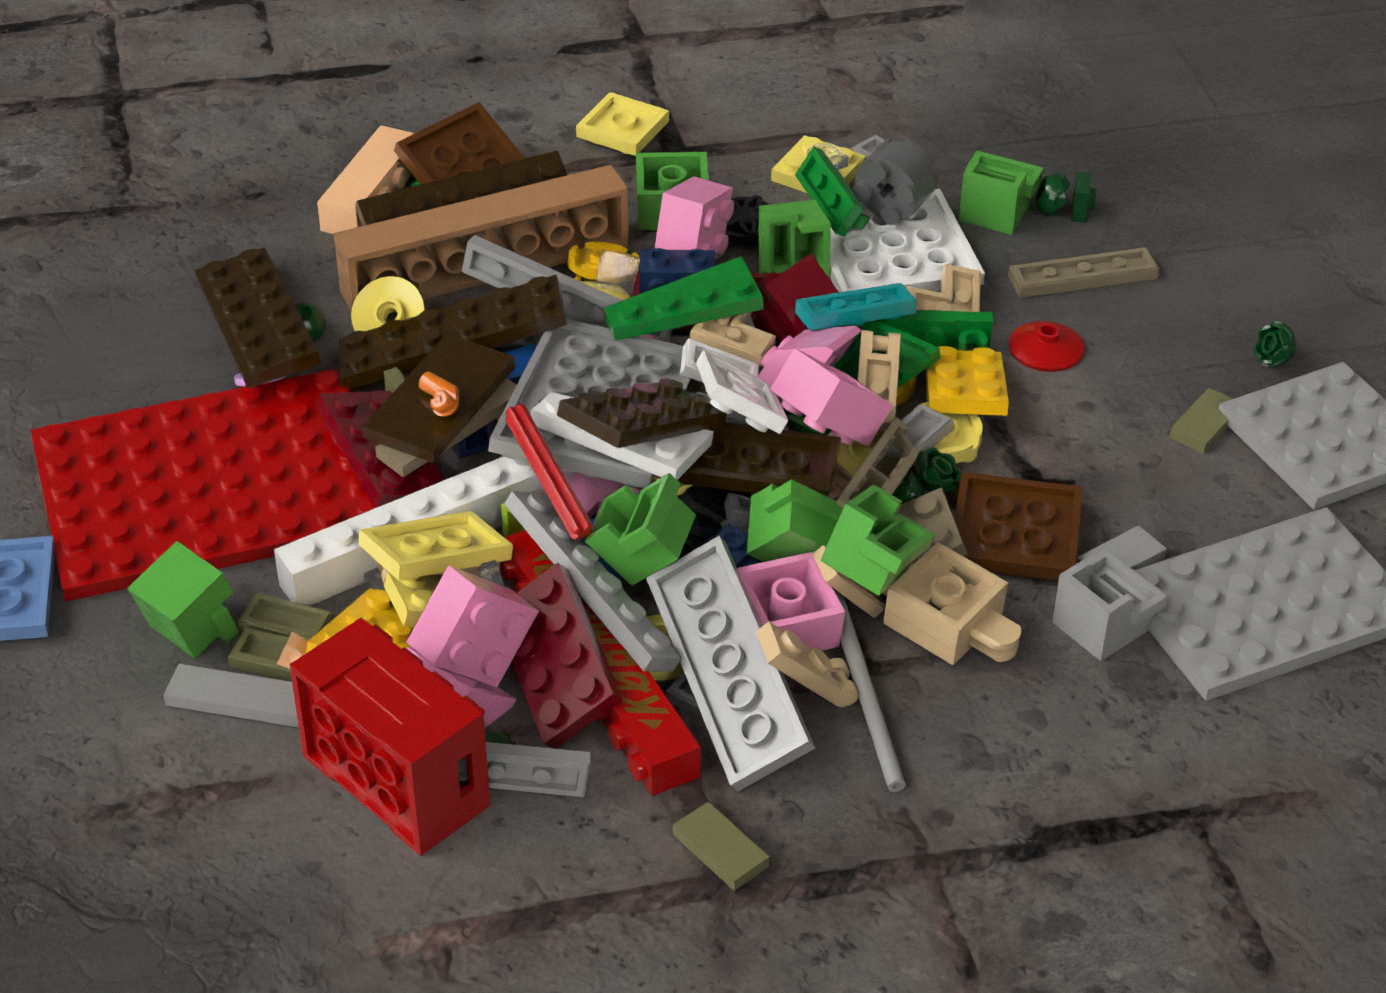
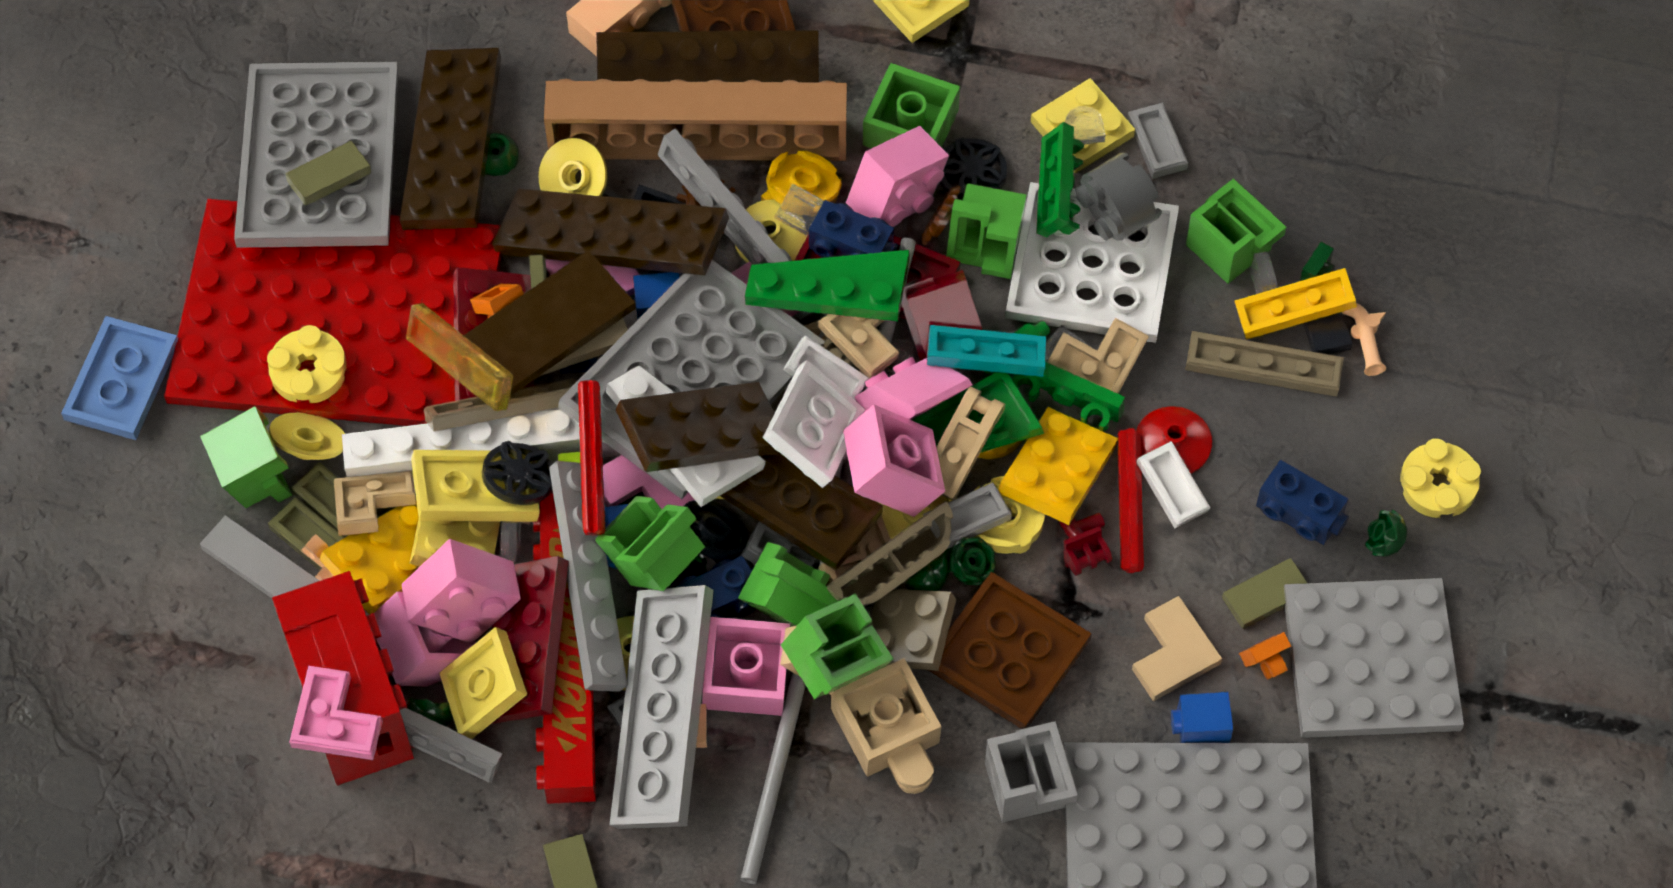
camera: 25 degrees right, 20 degrees up
orange arm [419,371,459,417] -> none
tan plate [756,621,859,707] -> none
dark green plate [1035,173,1071,216] -> none
light grey tile [1076,525,1167,570] -> none
none -> light grey plate [234,62,399,248]
none -> light yellow plate [267,325,347,403]
none -> light yellow dish [269,412,345,460]
none -> olive tile [285,141,371,206]
none -> bright pink tile [289,666,382,760]
none -> tan tile [334,471,416,536]
none -> clear yellow tile [406,303,514,412]
none -> dark tan tile [424,378,577,432]
none -> light yellow plate [439,627,527,739]
none -> orange tile [470,283,524,318]
none -> black wheel [482,441,553,505]
none -> reddish brown gear [922,185,961,245]
none -> dark red arm [1058,512,1113,576]
none -> red axle [1118,428,1144,574]
none -> tan tile [1132,596,1222,701]
none -> white tile [1136,441,1210,528]
none -> blue brick [1171,692,1233,743]
none -> yellow plate [1235,268,1357,340]
none -> orange tile [1239,632,1291,680]
none -> clear tile [1250,251,1277,294]
none -> dark blue brick [1256,460,1349,545]
none -> black tile [1303,312,1353,354]
none -> light nougat piece [1342,303,1386,376]
none -> light yellow plate [1400,439,1481,518]

